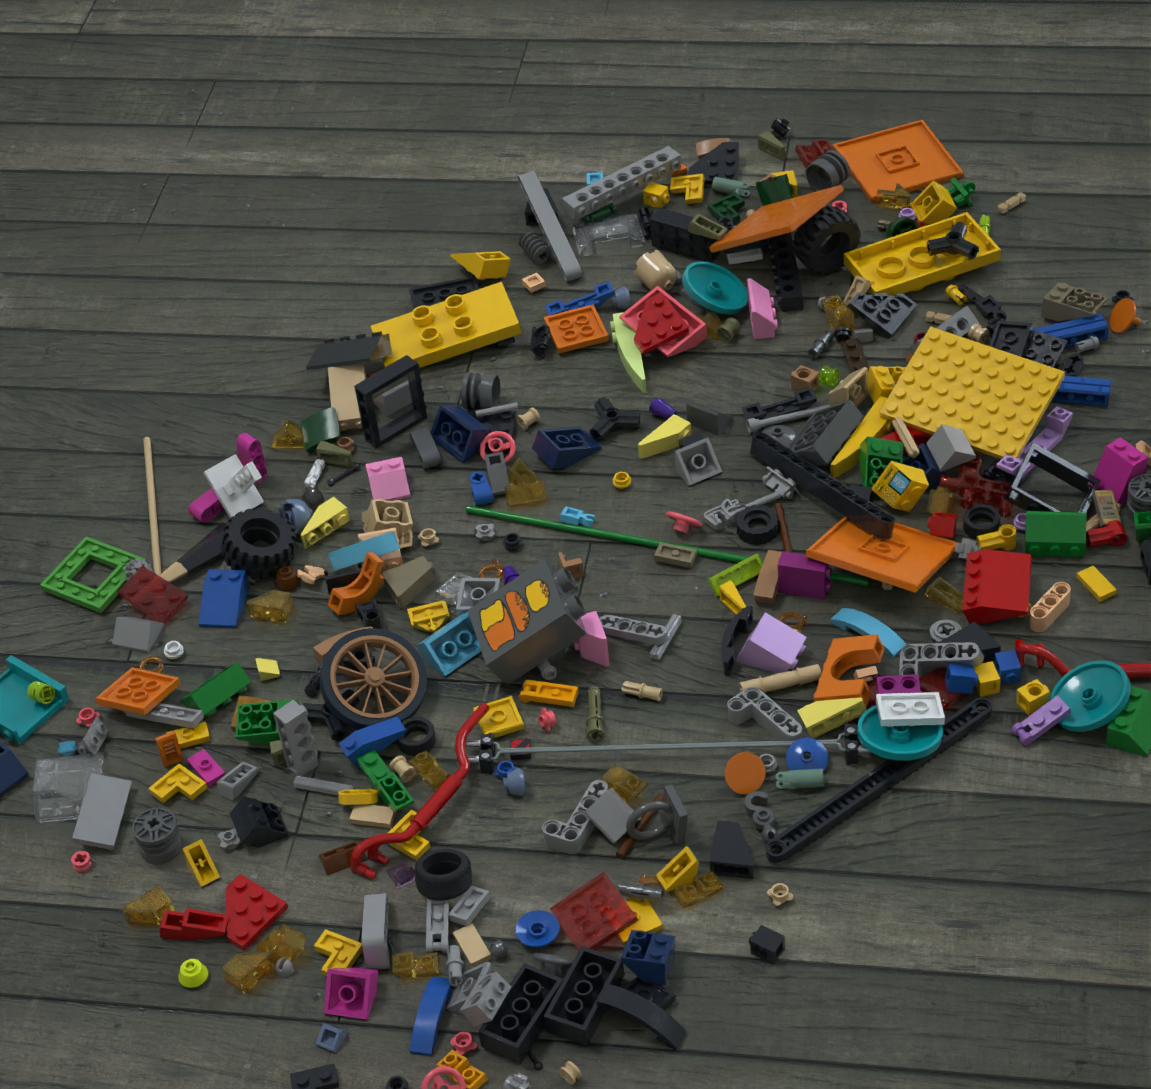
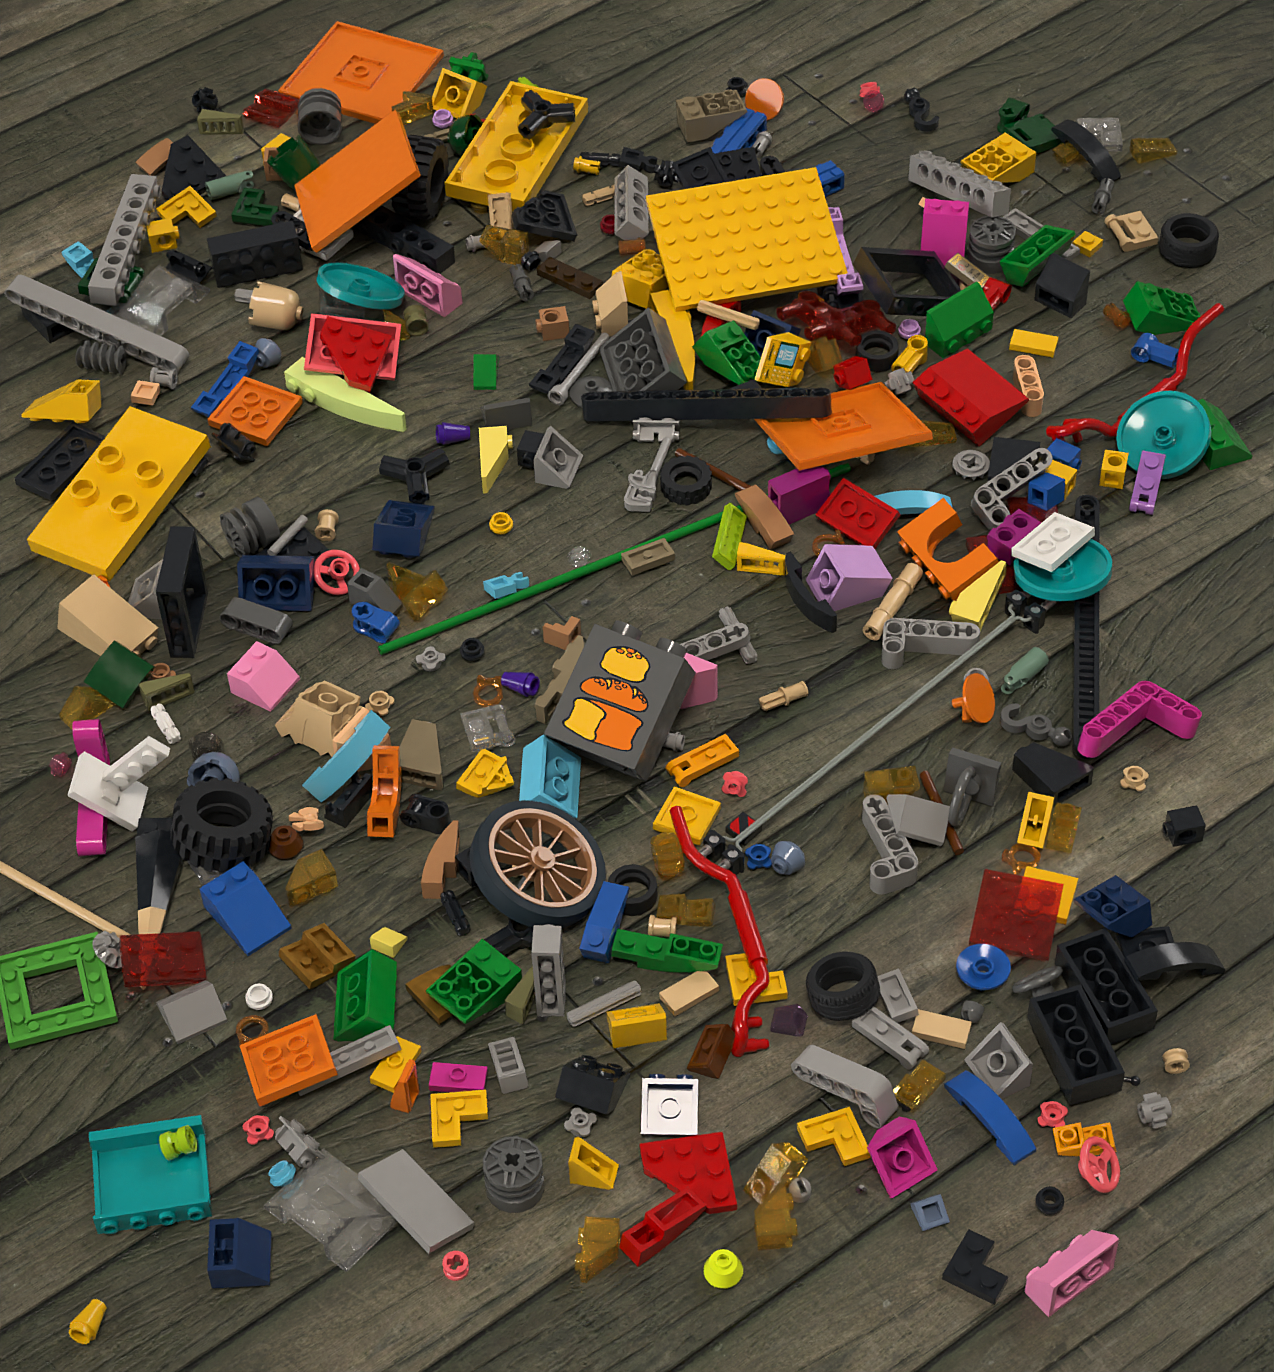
camera: 50 degrees left, 5 degrees up
light yellow slope [301,497,350,549] -> none
black slope [306,331,392,370] -> none
black hinge [327,464,360,487] -> none
yellow beam [338,789,378,805] -> none
light grey pin [446,945,464,987] -> none
light grey slope [456,578,501,614] -> none
light grey brick [460,972,511,1026] -> none
olive pin [586,687,605,742] -> none
dark grey pin [618,882,665,903] -> none
coral piece [666,511,702,534] -> none
olive slope [688,214,728,240] -> none
blue dish [786,738,828,772] -> none
clear neon green wheel [819,365,840,386] -> none
light nougat plate [853,666,878,683] -> none
light grey slope [927,424,976,472] -> none
tan wheel [968,323,990,344] -> none
tan axle [997,192,1026,214] -> none
none -> light grey bush [150,367,178,389]
none -> pearl gold slope [279,923,356,989]
none -> green slope [473,354,499,390]
none -> clear plate [567,546,591,567]
none -> yellow slope [606,1003,667,1049]
none -> plate [641,1074,699,1137]
none -> clear yellow gear [650,832,685,877]
none -> red plate [816,478,901,549]
none -> dark pink beam [1077,681,1202,758]

